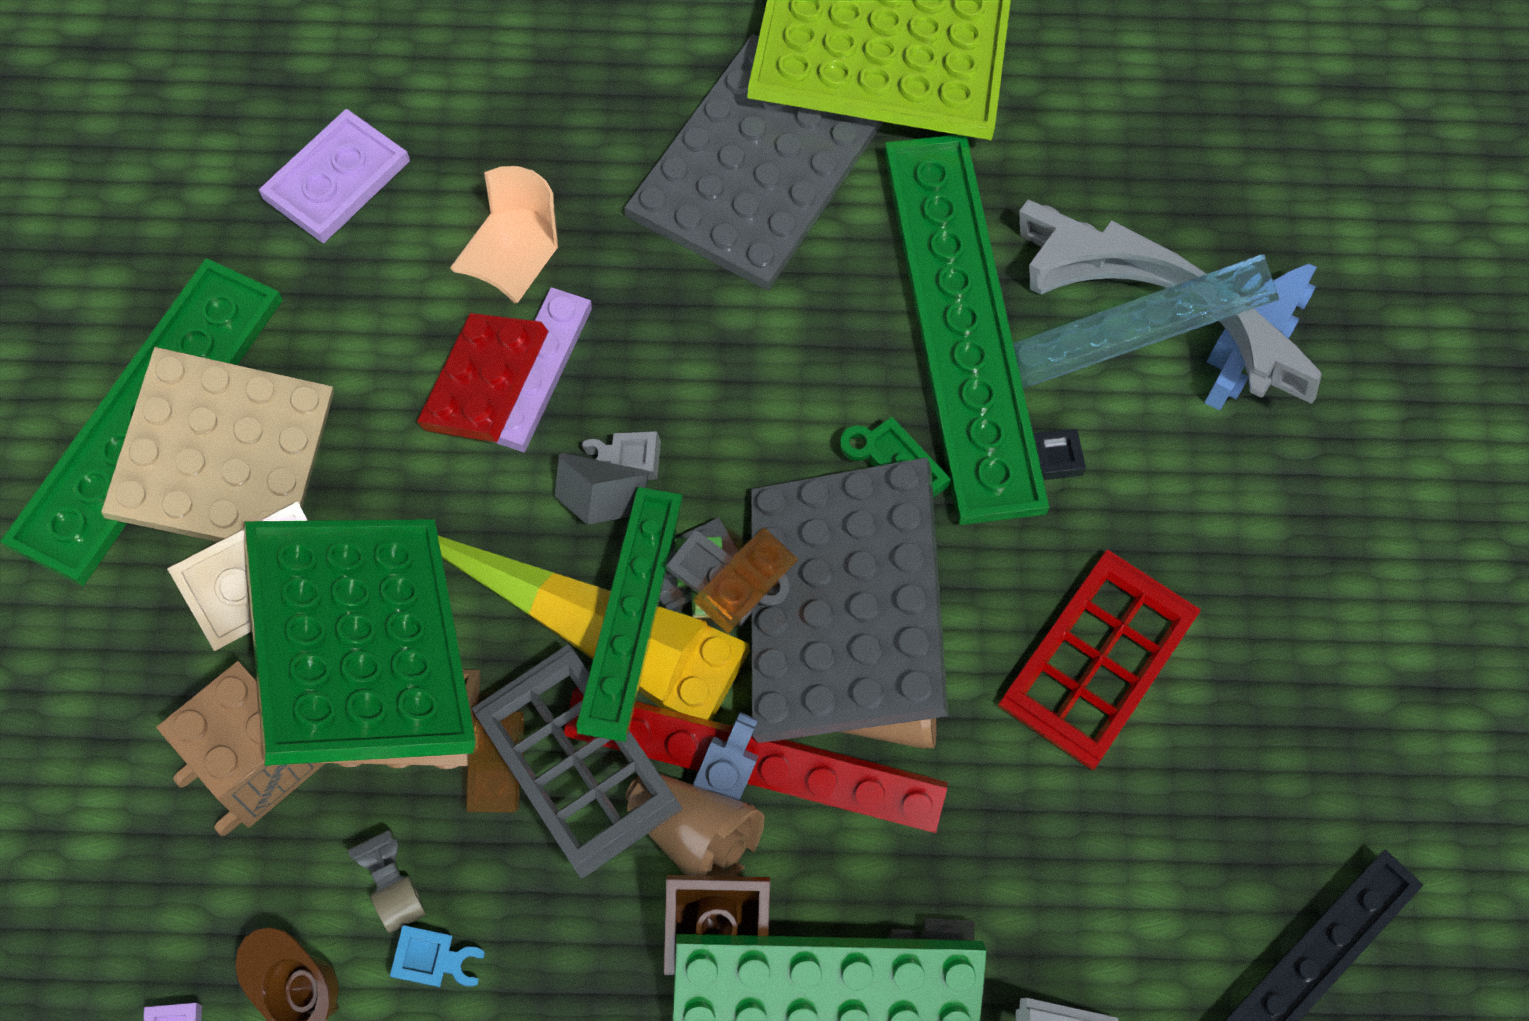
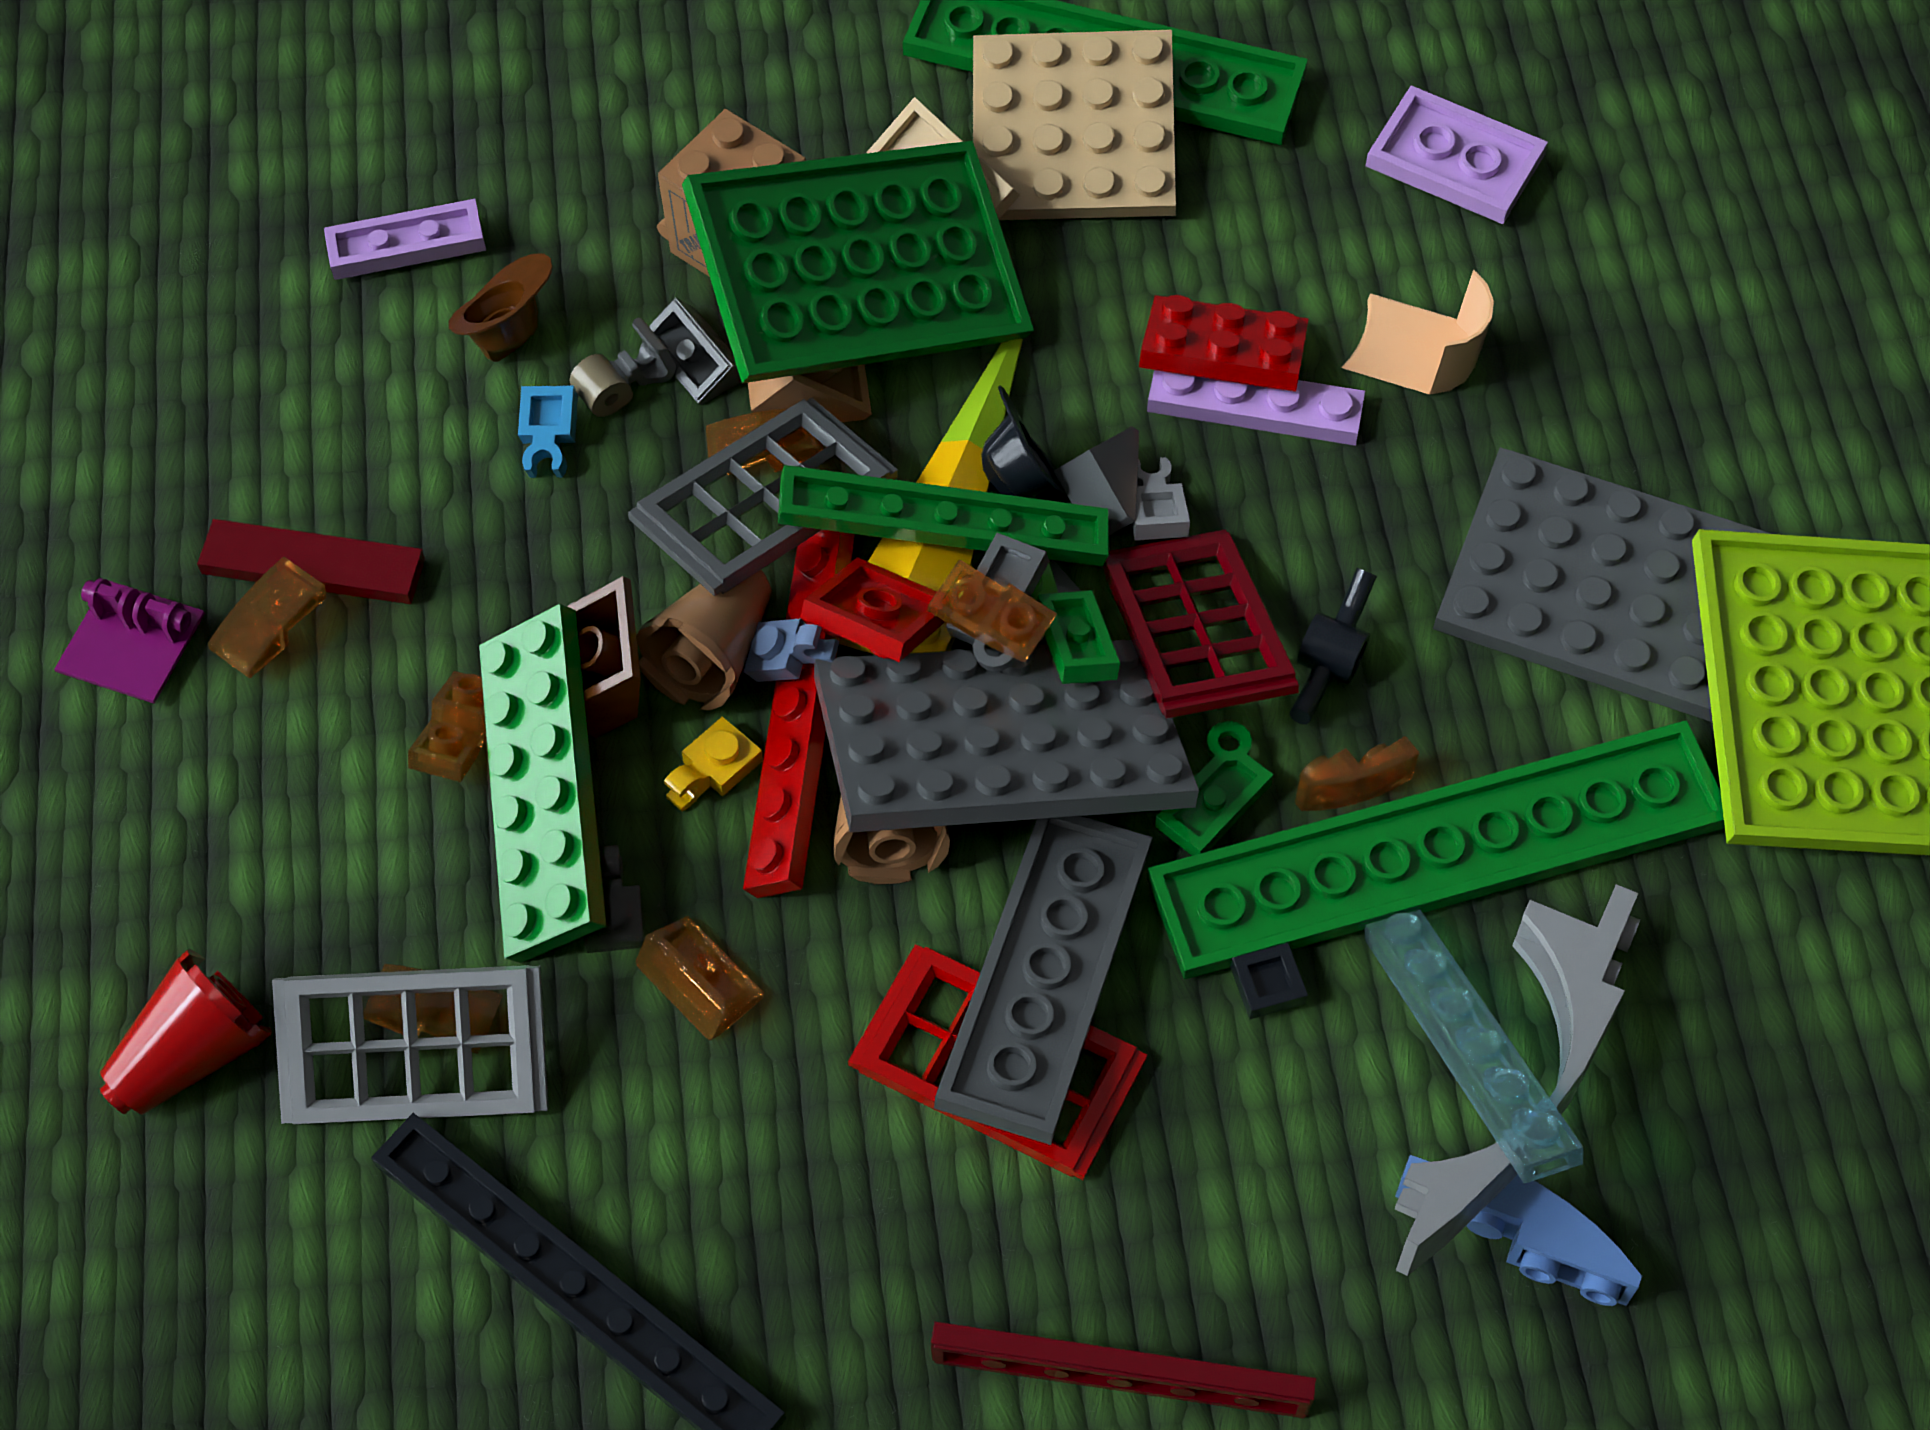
camera: 85 degrees right, 5 degrees down
none -> clear orange slope [636,916,765,1040]
none -> dark grey slope [649,297,741,405]
none -> yellow plate [664,716,763,812]
none -> red plate [800,557,954,662]
none -> dark red tile [931,1321,1316,1418]
none -> dark grey plate [934,816,1152,1145]
none -> black piece [981,385,1067,498]
none -> green plate [1036,590,1120,684]
none -> dark red piece [1103,529,1299,719]
none -> black piece [1290,568,1377,724]
none -> clear orange slope [1295,736,1420,811]

